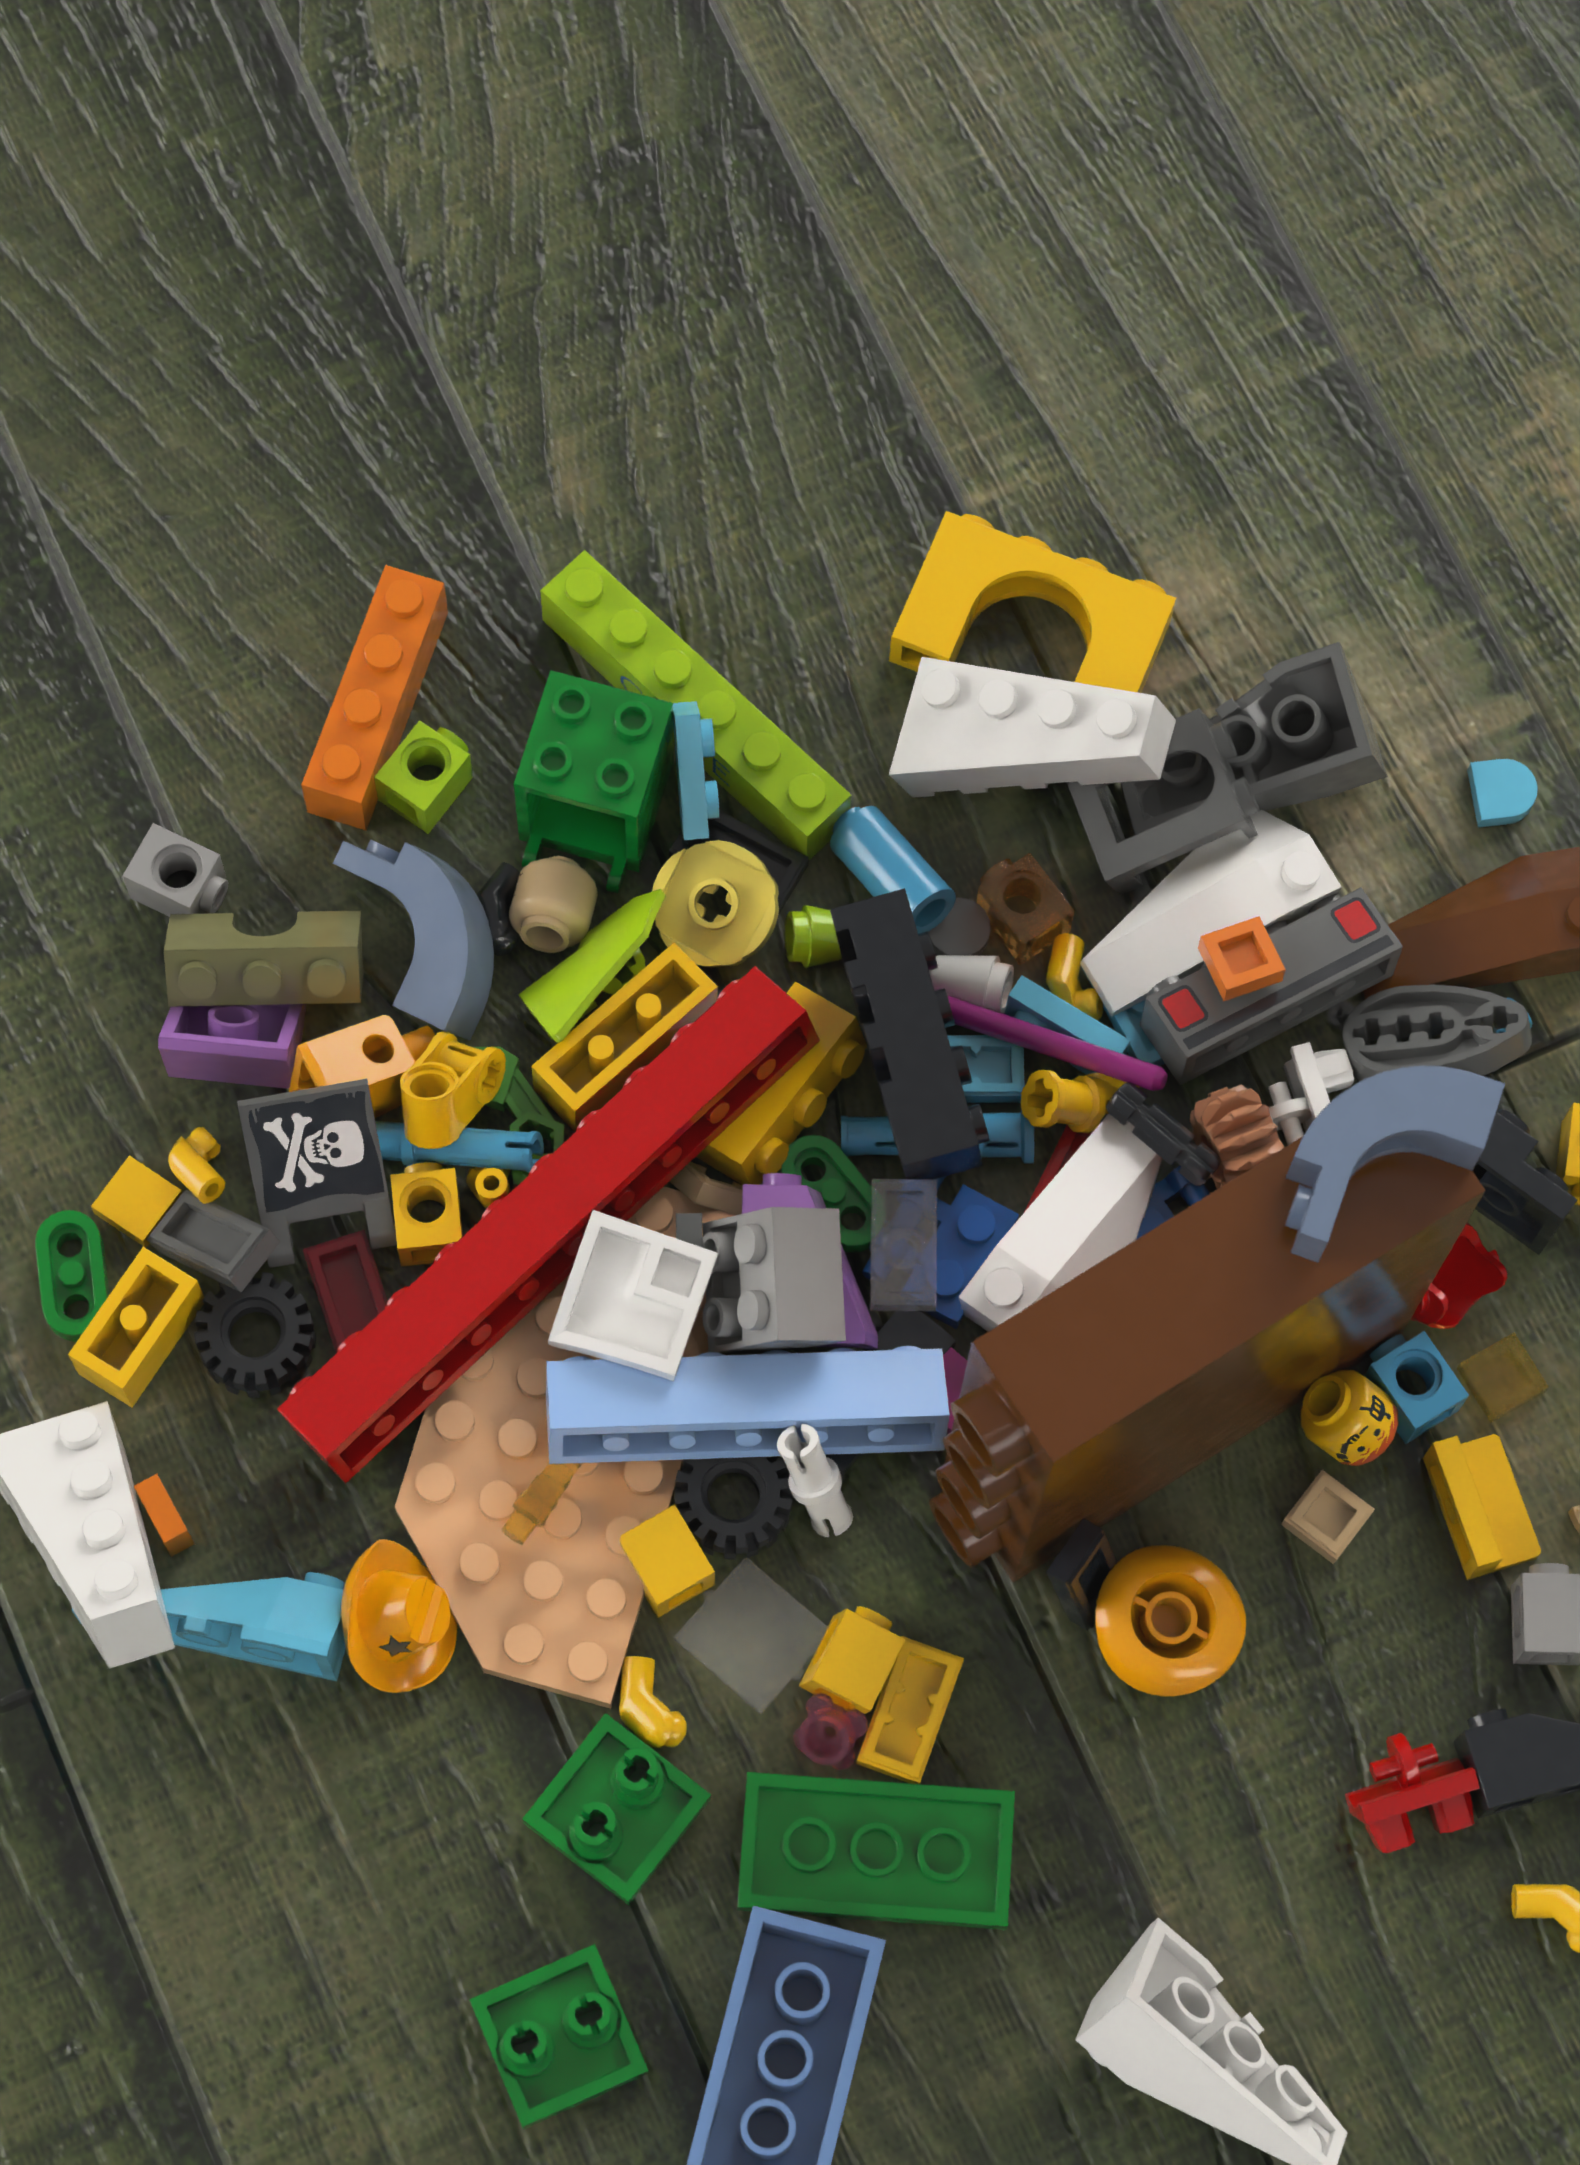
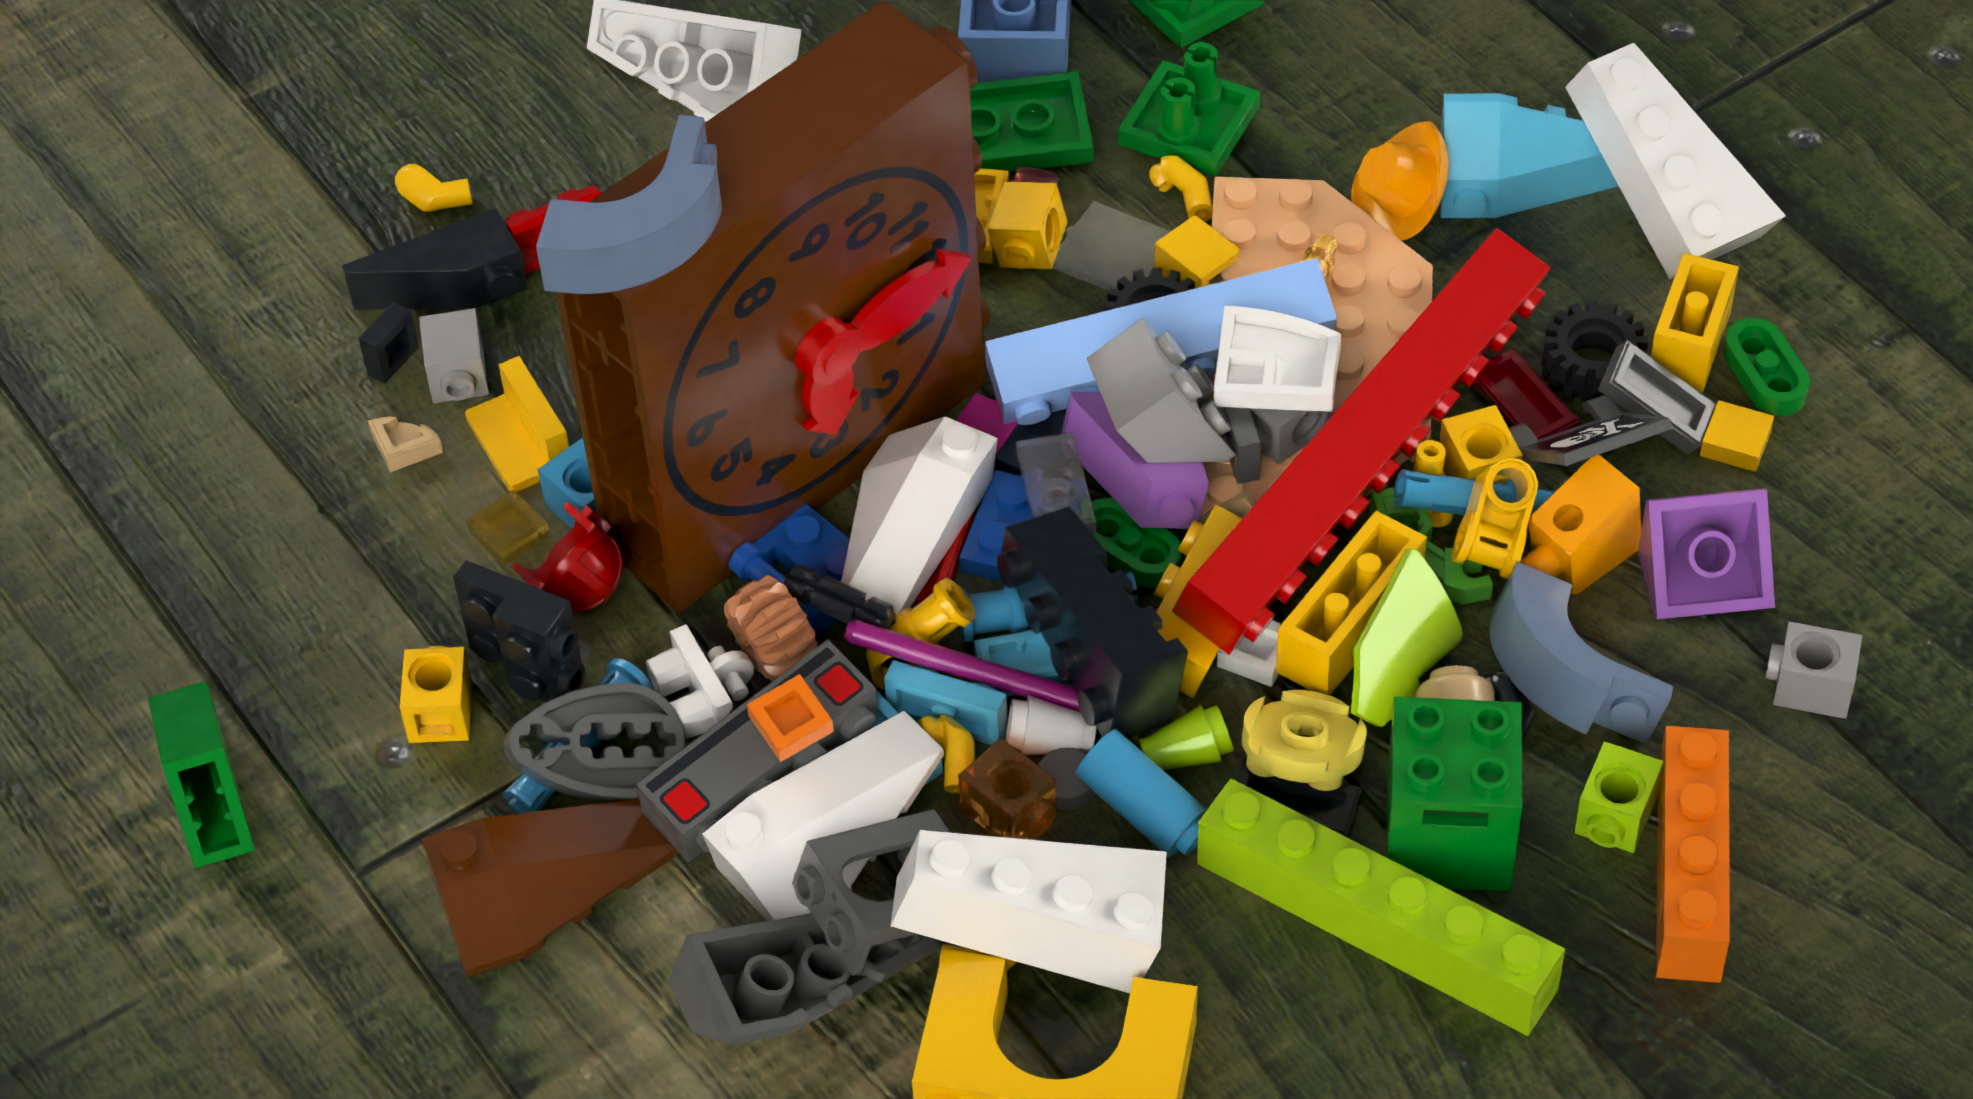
camera: 175 degrees right, 20 degrees down
orange tile [133,1474,194,1557] -> none
olive arch [164,911,364,1007] -> none
yellow arm [168,1127,226,1203] -> none
medium azure plate [673,701,720,840] -> none
white pin [777,1424,853,1537] -> none
medium azure tile [1467,759,1538,828] -> none

